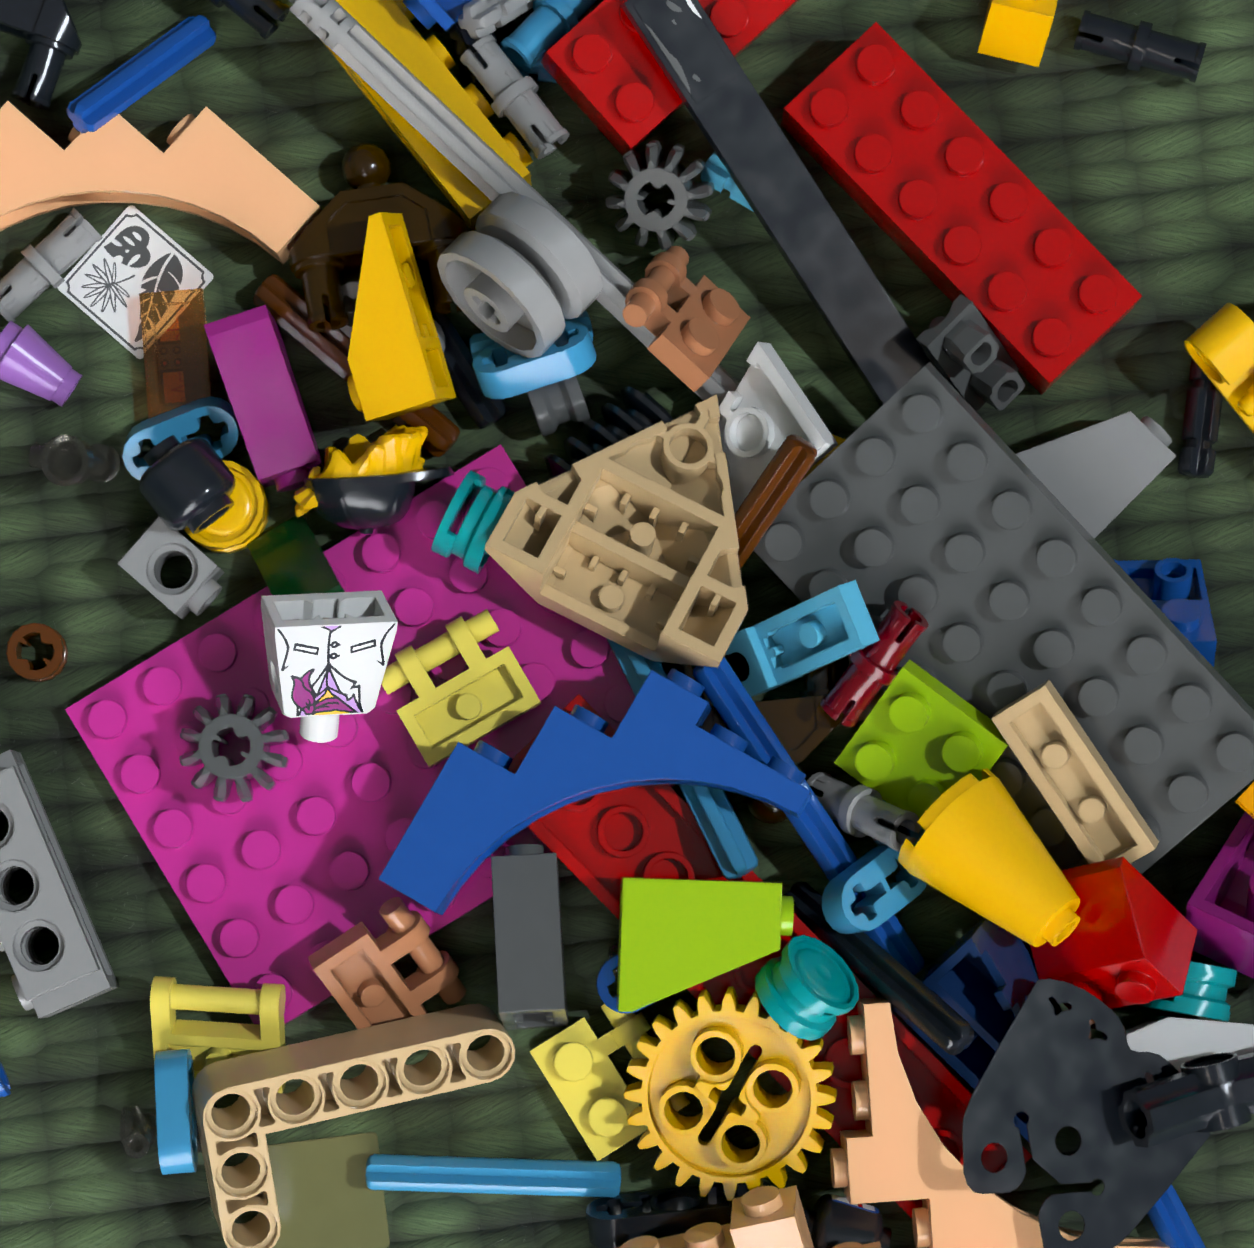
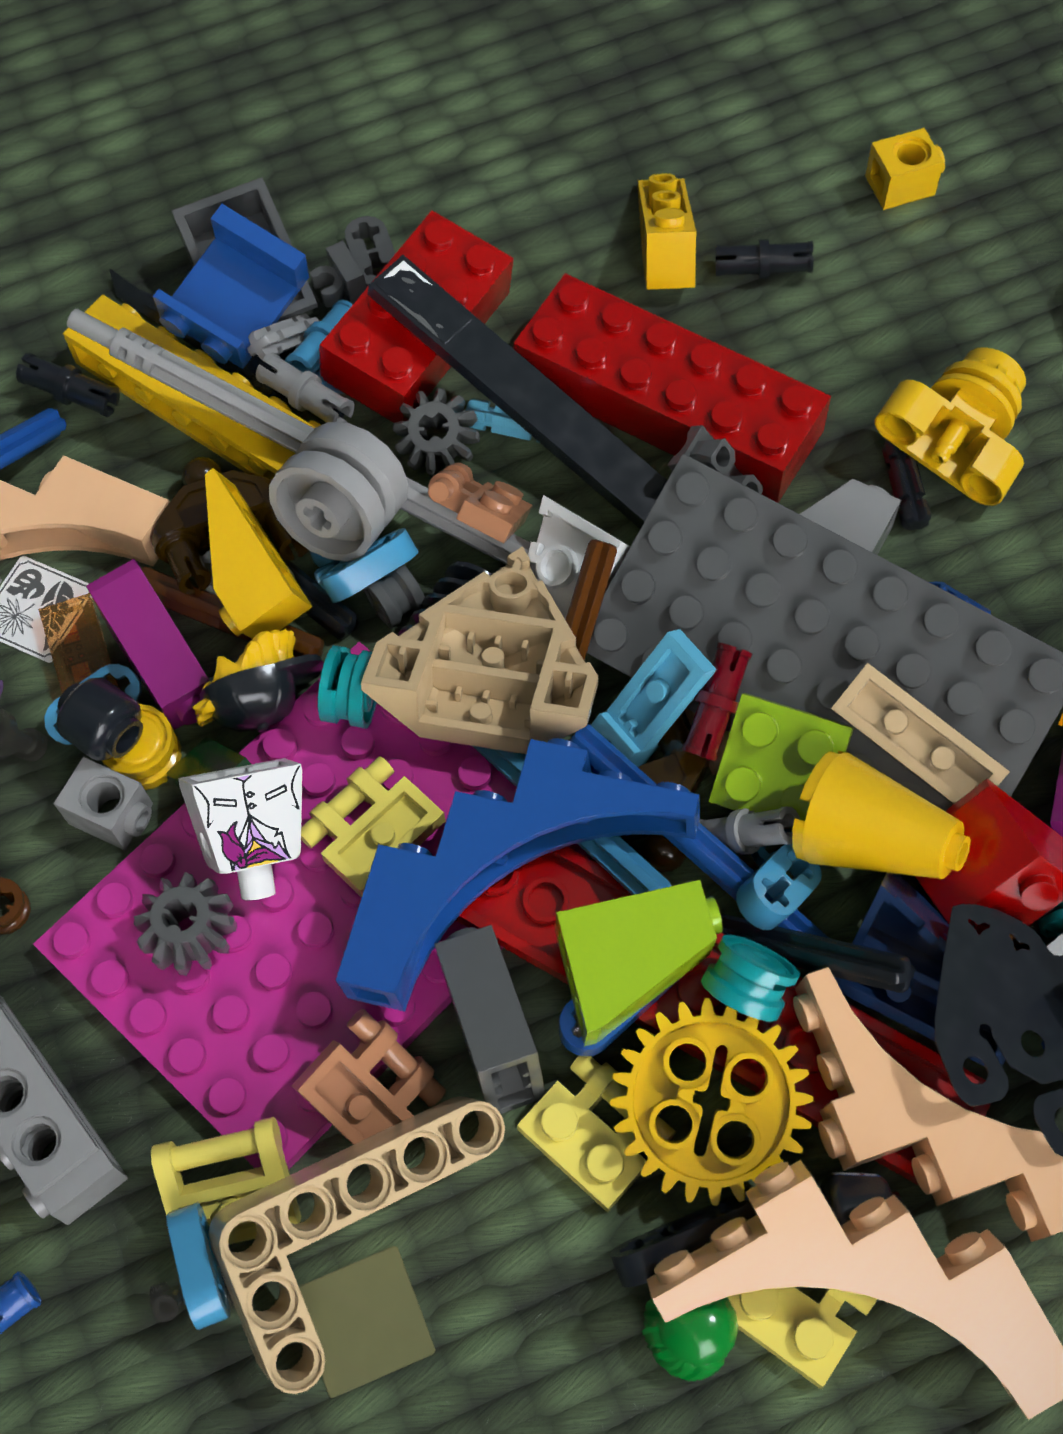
camera: 15 degrees left, 20 degrees down
dark azure axle [366,1154,621,1198] -> none

